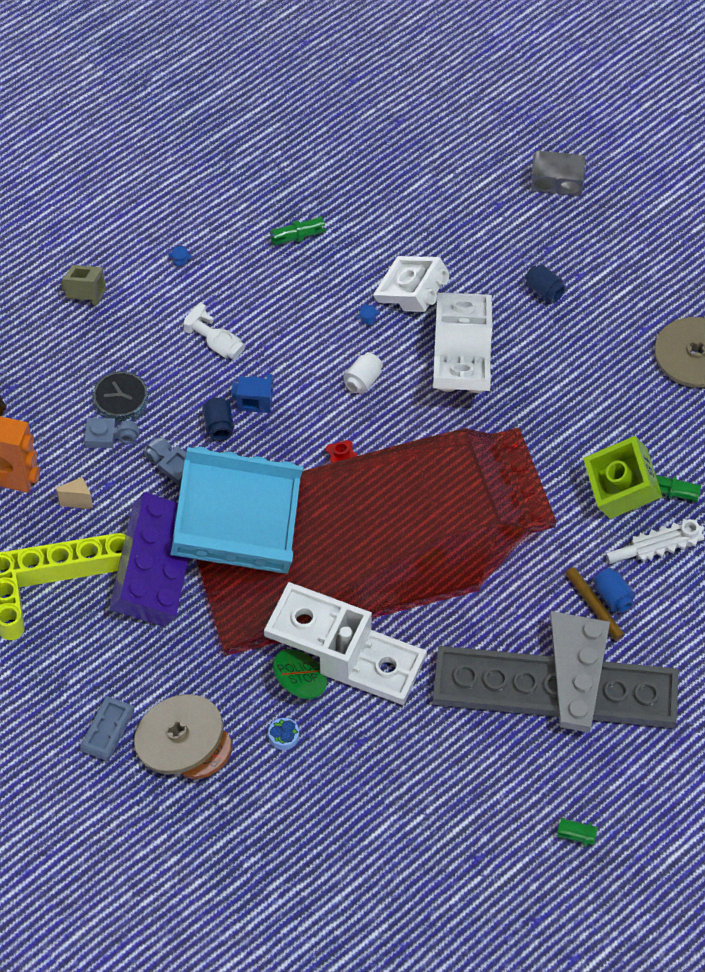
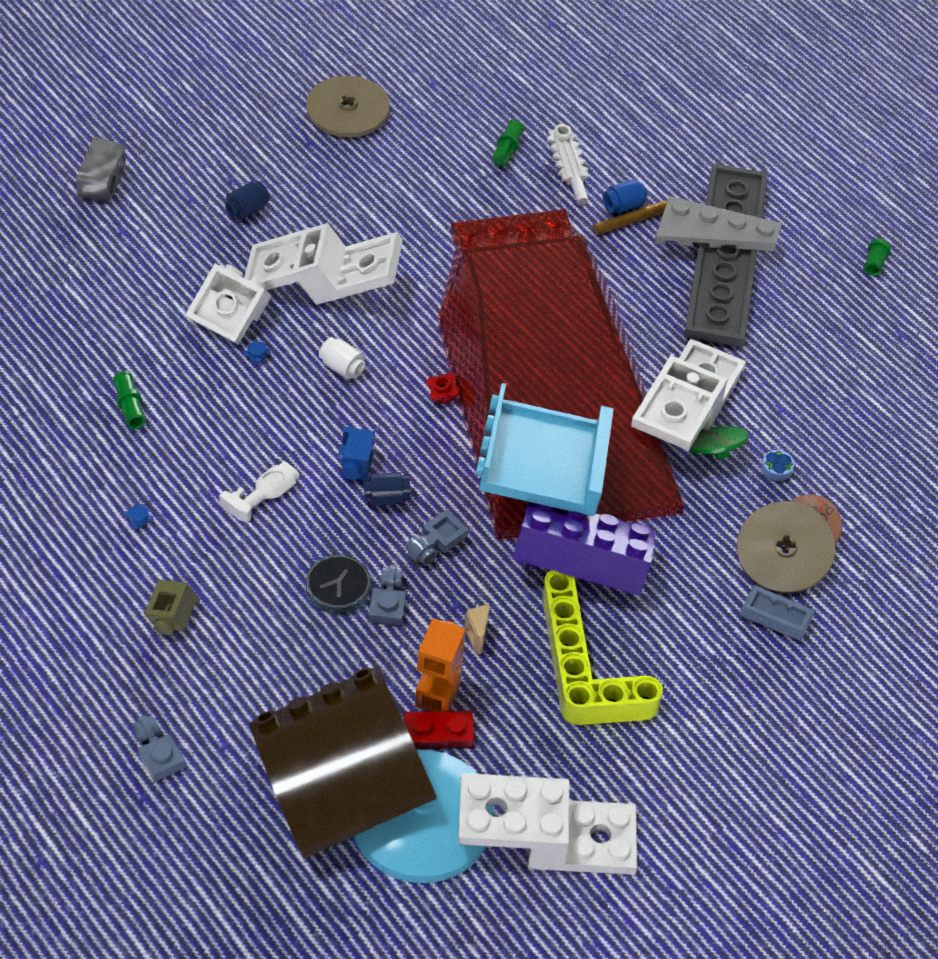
camera: 90 degrees left, 5 degrees down
lime brick [583,436,662,519] -> none

